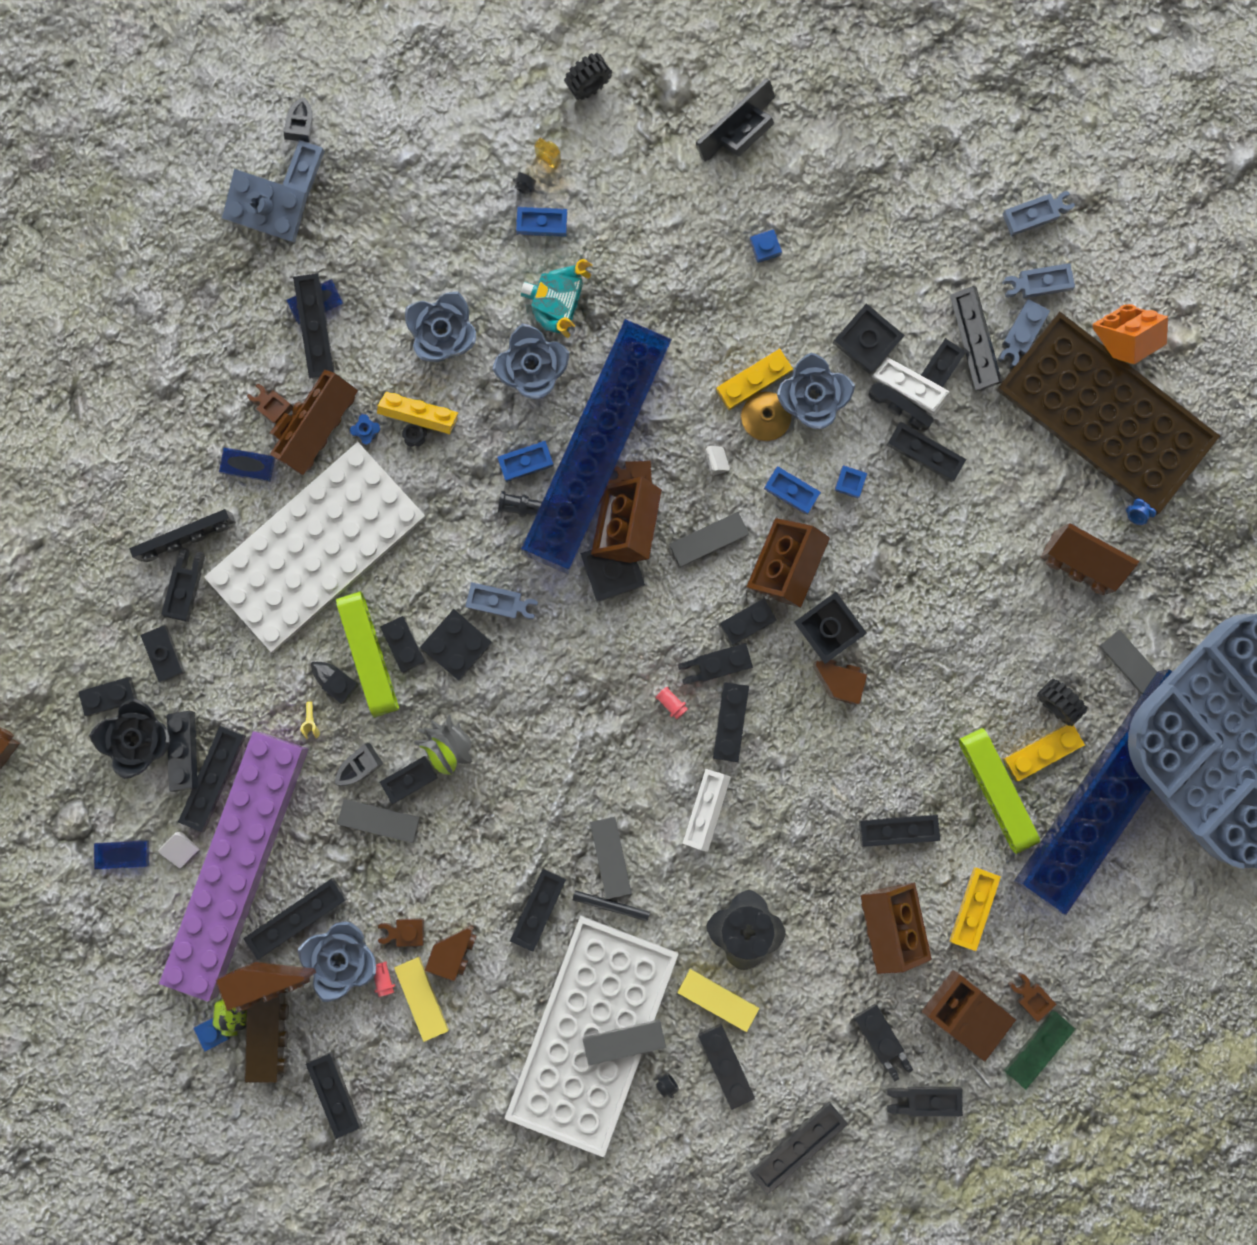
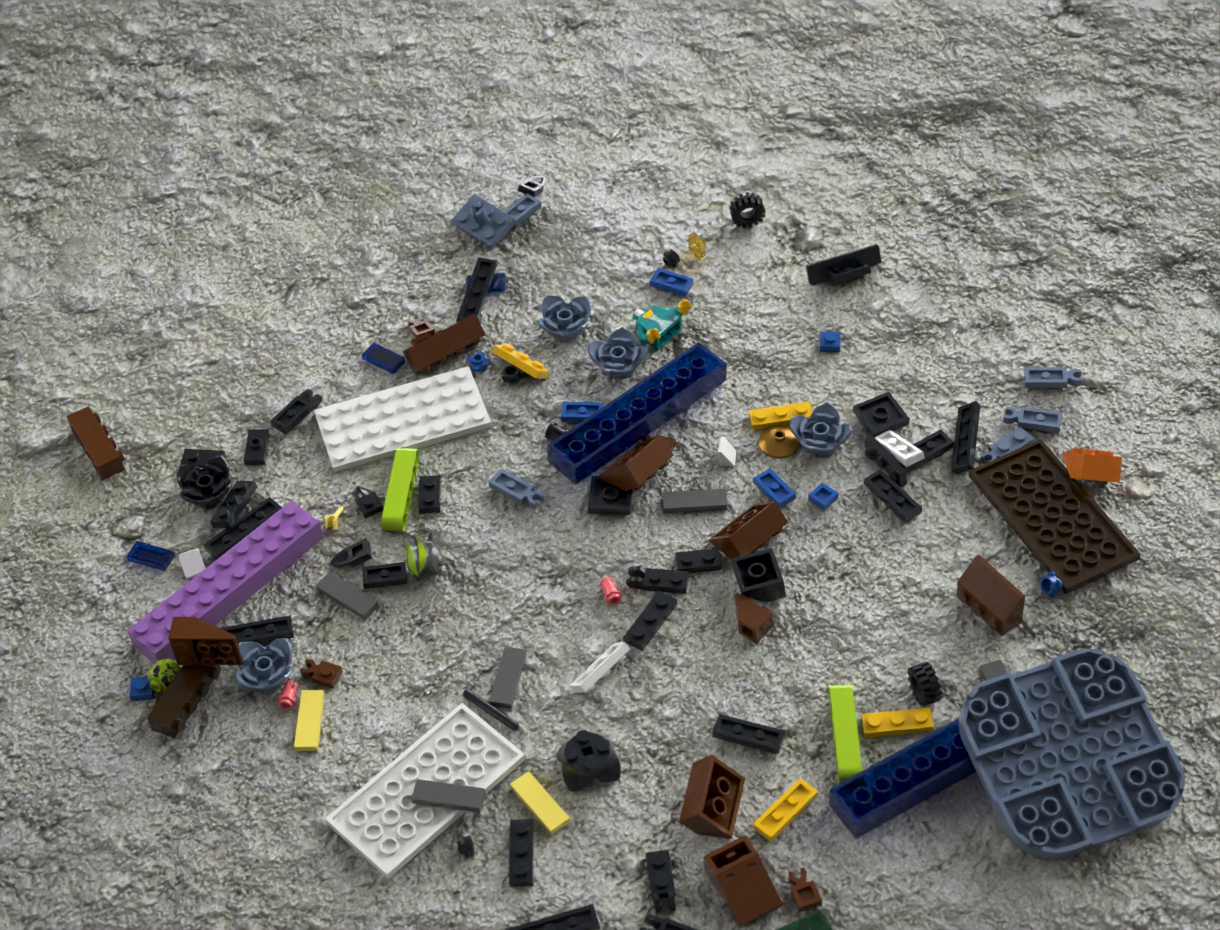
camera: 30 degrees right, 35 degrees down
black plate [129,509,236,562] -> none
black plate [305,1051,362,1139] -> none
black plate [420,609,493,681] -> none
reddish brown slope [425,925,477,981] -> none
black plate [510,868,567,952] -> none

